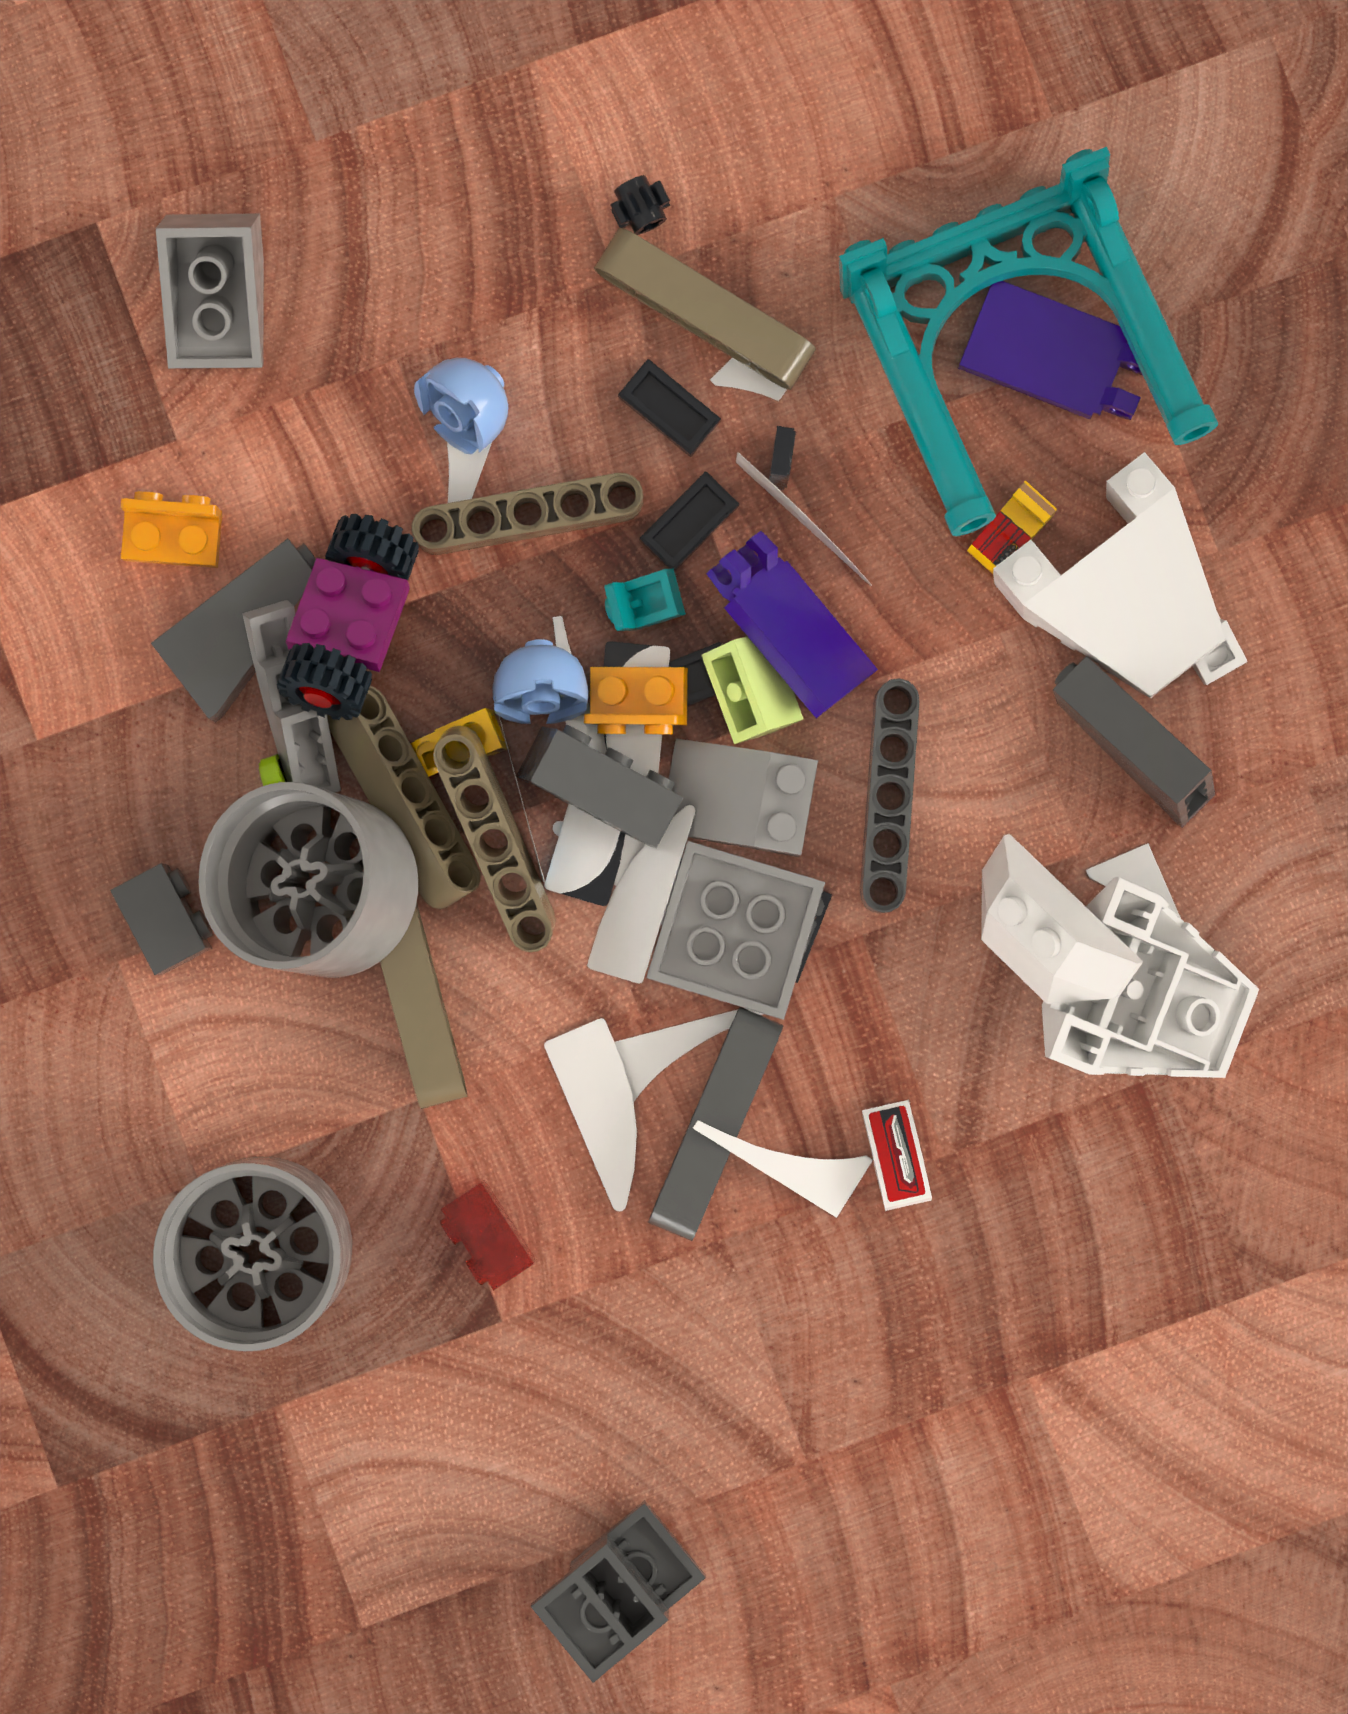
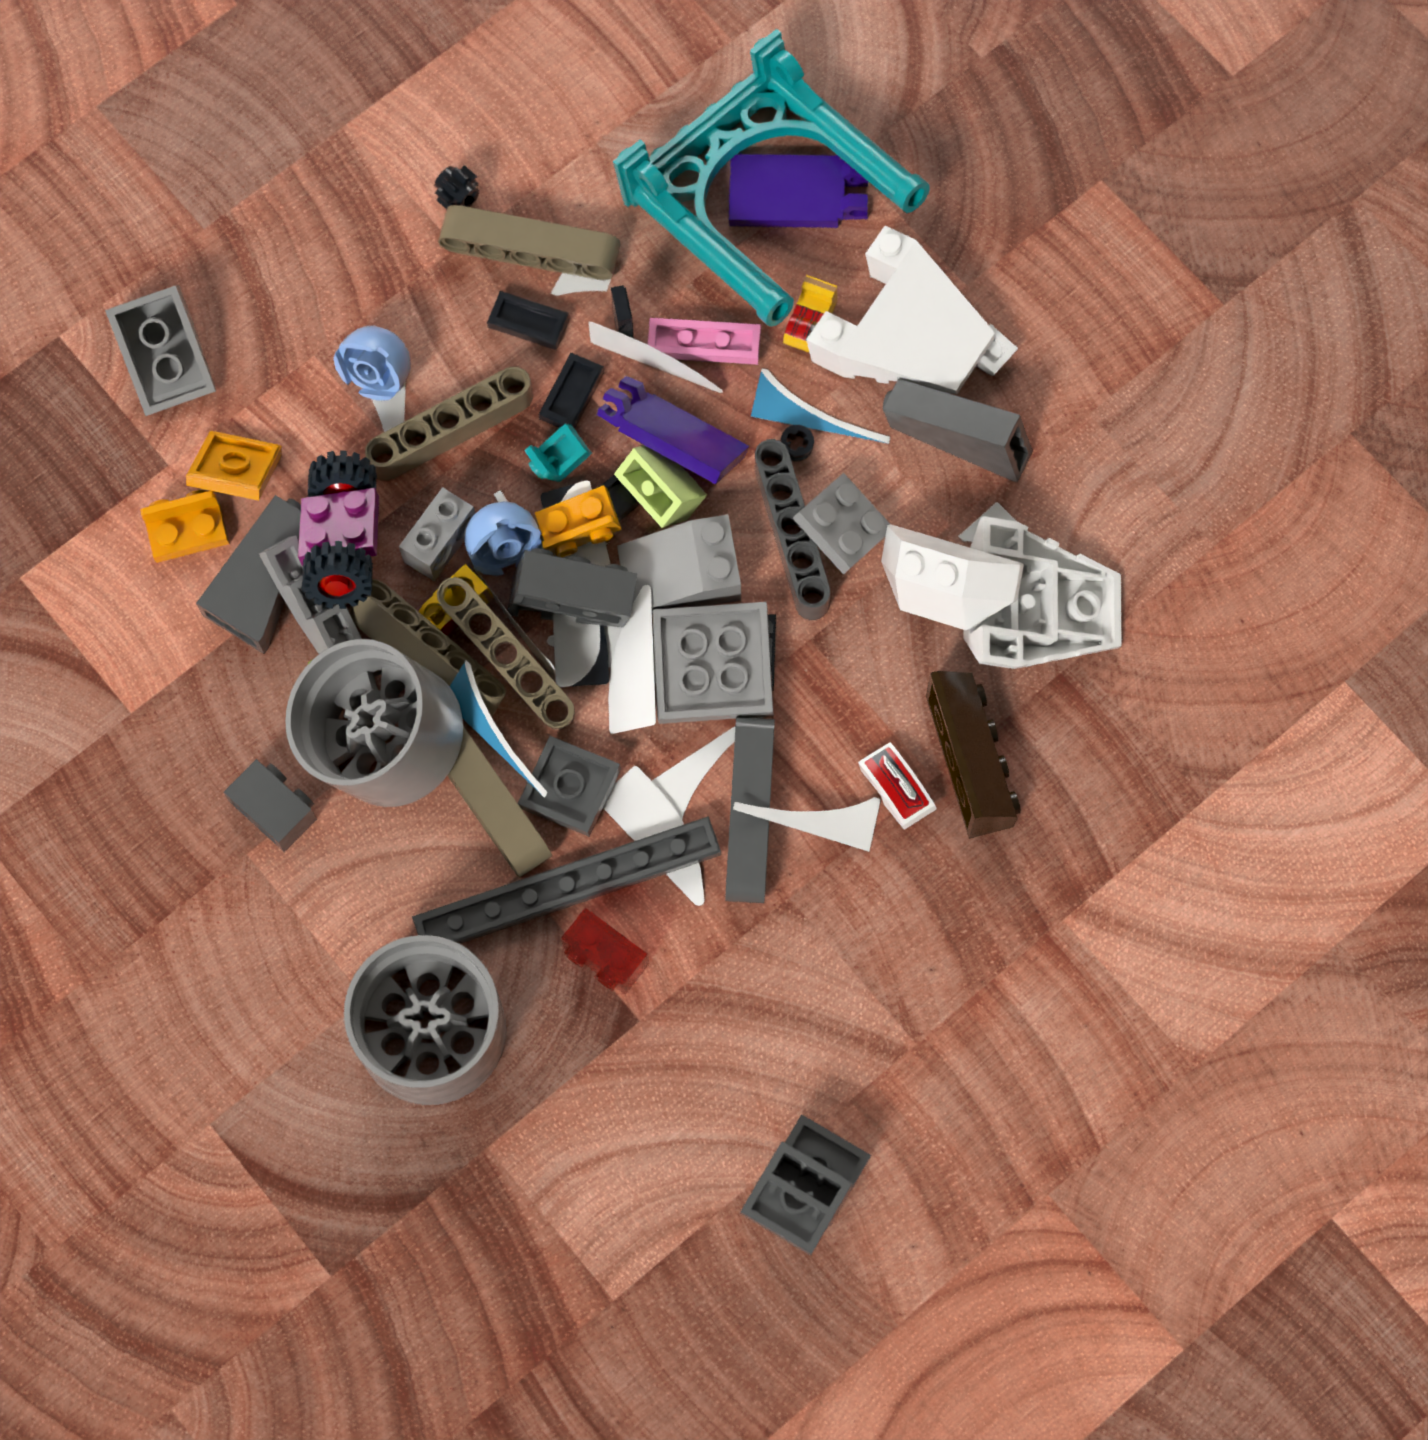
camera: 15 degrees left, 15 degrees down
none -> light orange tile [186,431,282,501]
none -> light grey brick [399,487,475,581]
none -> dark grey tile [412,816,721,944]
none -> dark azure sticker [449,661,548,798]
none -> dark grey plate [518,736,621,837]
none -> bright pink plate [648,318,761,364]
none -> dark azure sticker [751,369,890,444]
none -> black bush [780,425,814,462]
none -> light grey plate [793,473,890,574]
none -> dark brown slope [926,671,1021,839]

